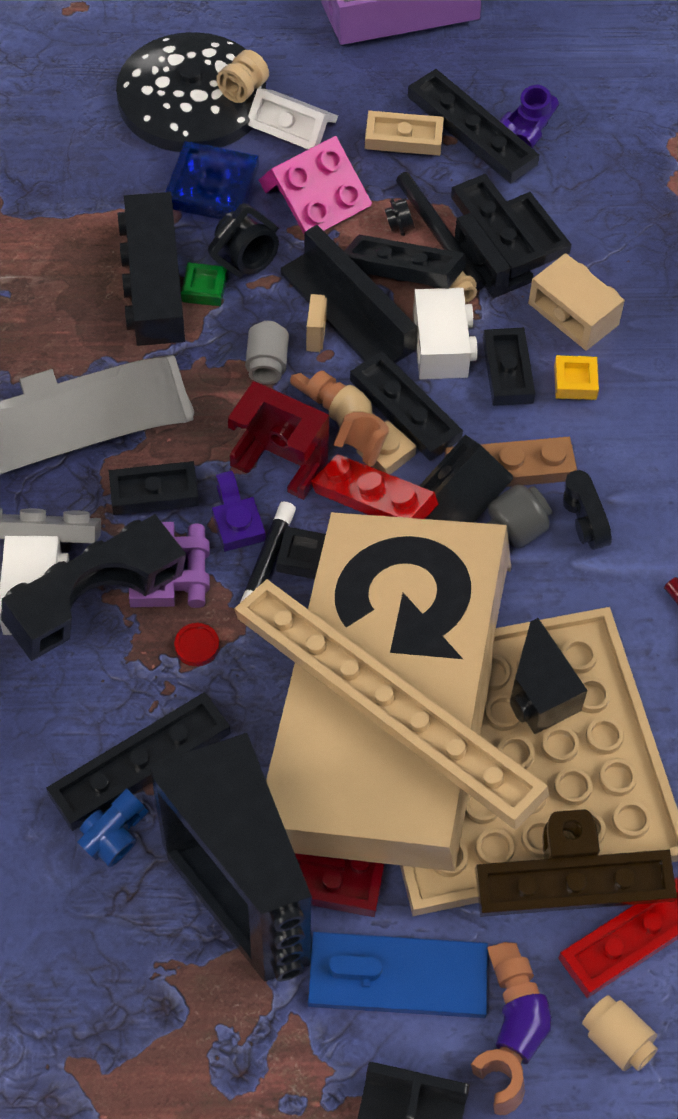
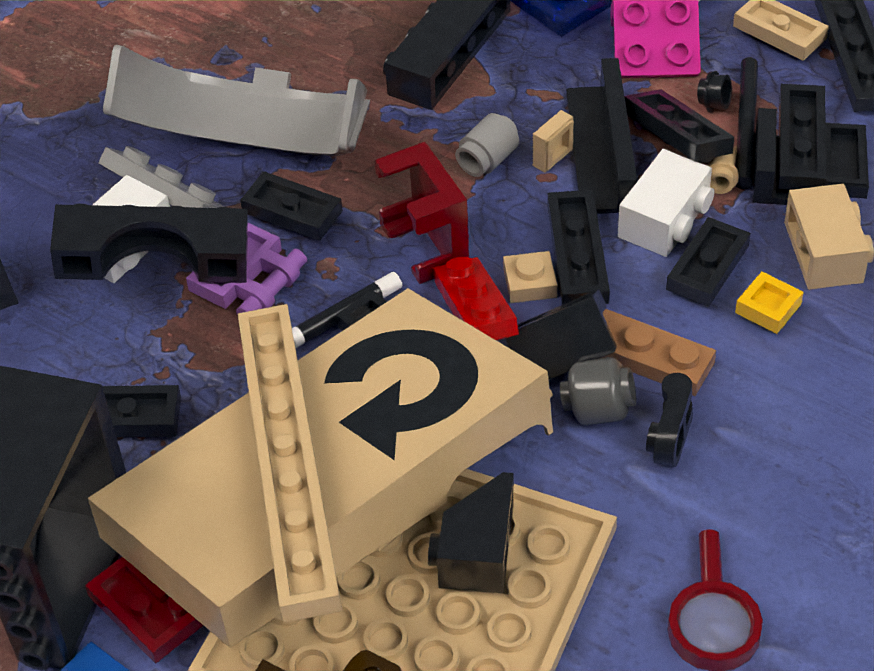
camera: 40 degrees right, 10 degrees down
red piece [174,623,219,666] -> none
green tile [181,262,227,307] -> none
black piece [208,203,279,279] -> none
dark purple plate [212,470,266,552] -> none
nougat piece [290,370,389,467] -> none

